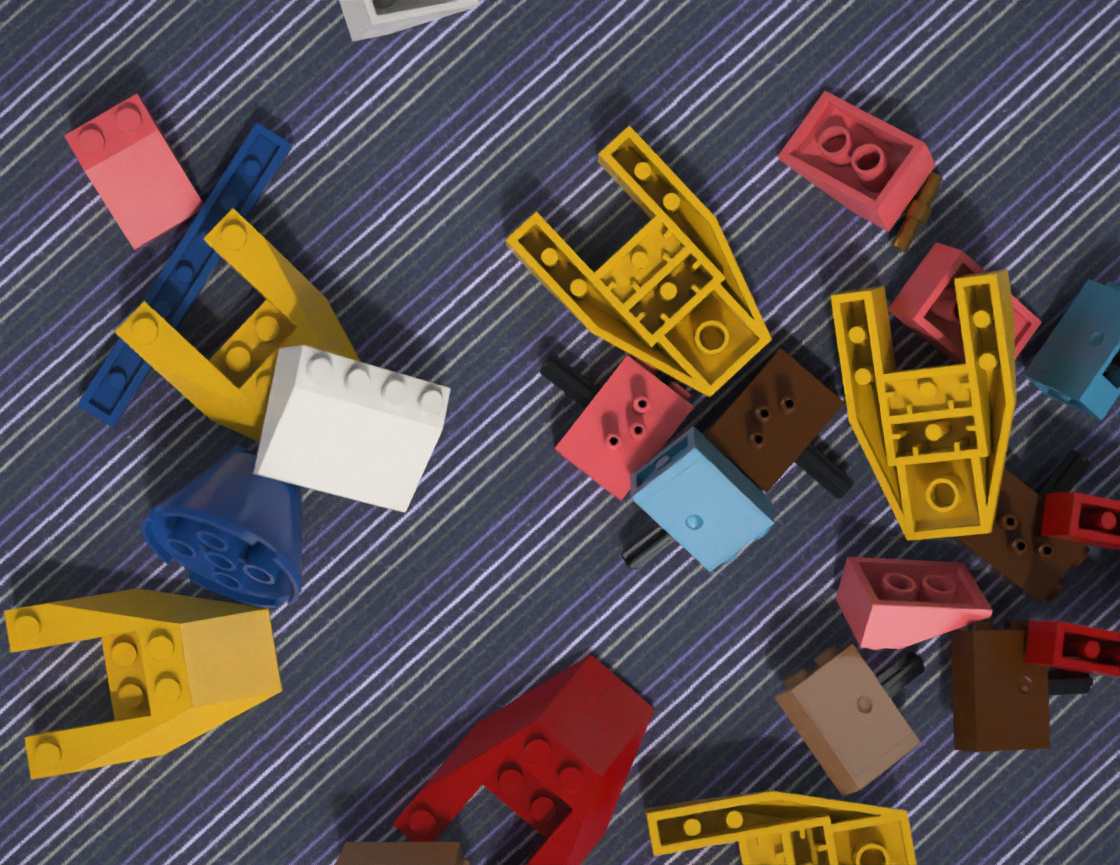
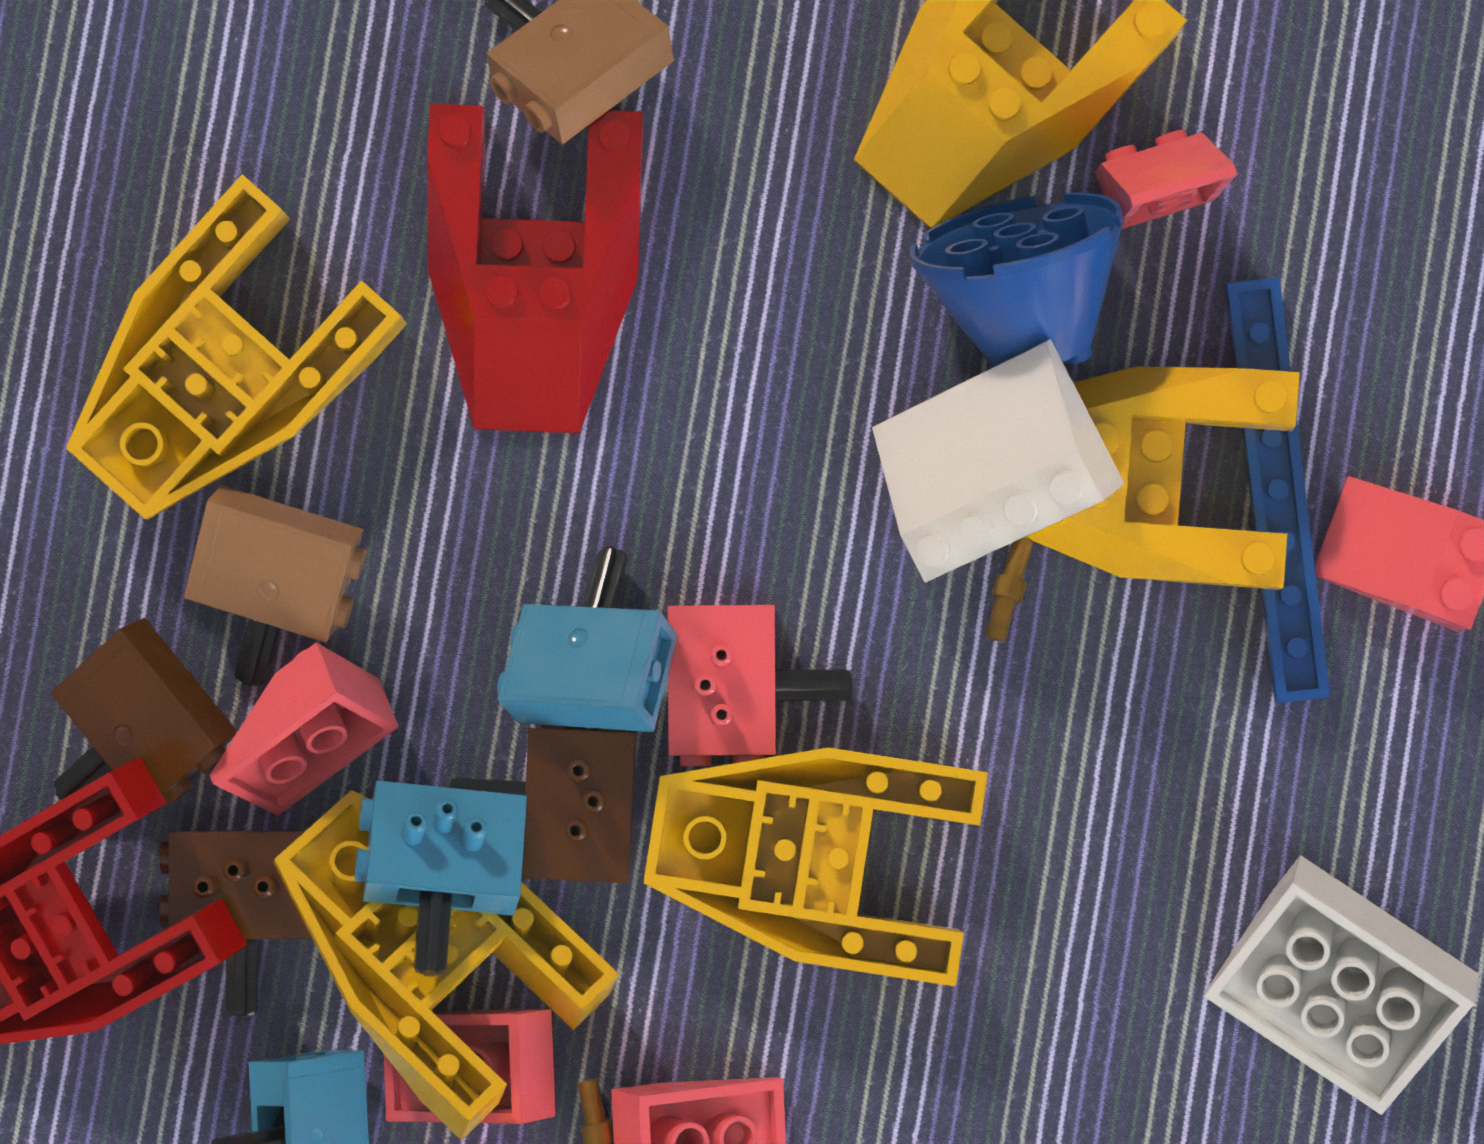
camera: 145 degrees right, 0 degrees up
none -> dark azure piece [354,780,527,977]
none -> pearl gold bar [985,537,1034,642]
none -> coral slope [1095,129,1237,229]

